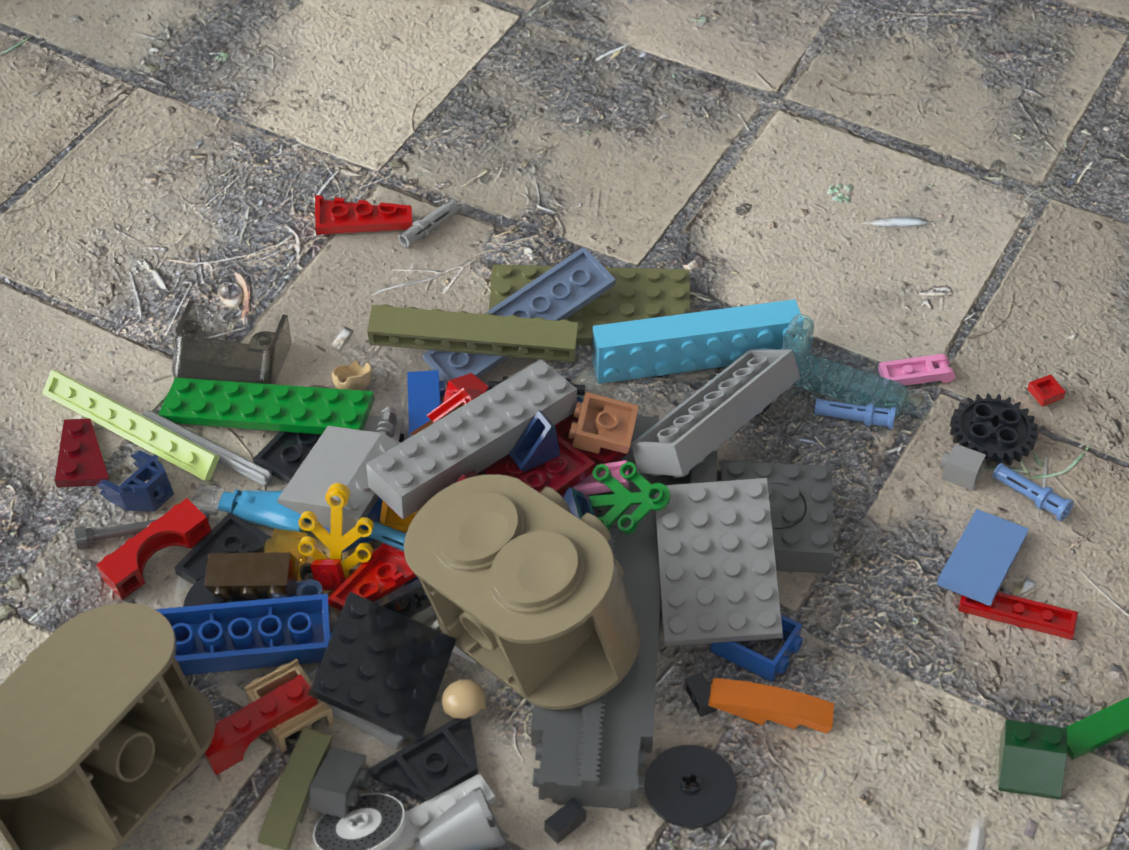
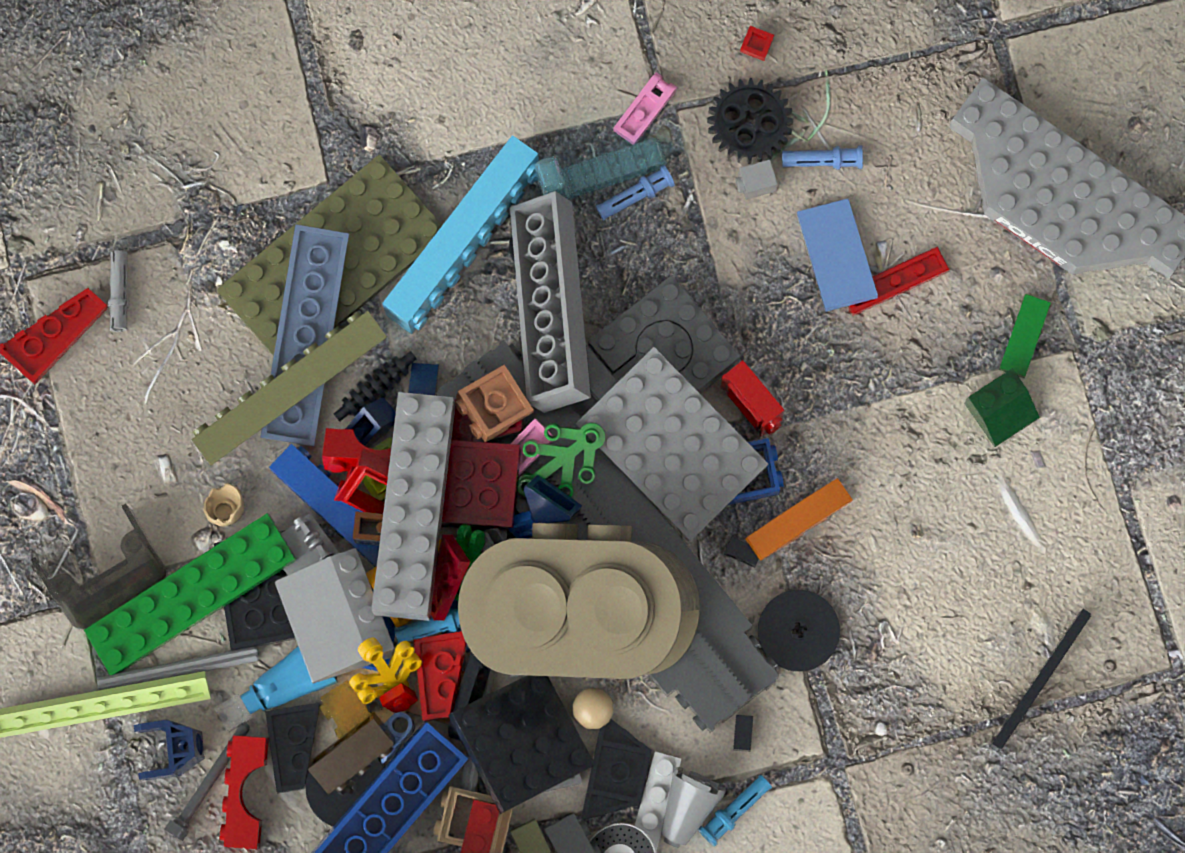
camera: 40 degrees left, 30 degrees up
dark red wing [55,418,110,487] -> none
dark blue slope [509,410,560,472] -> none
none -> red window [720,360,784,437]

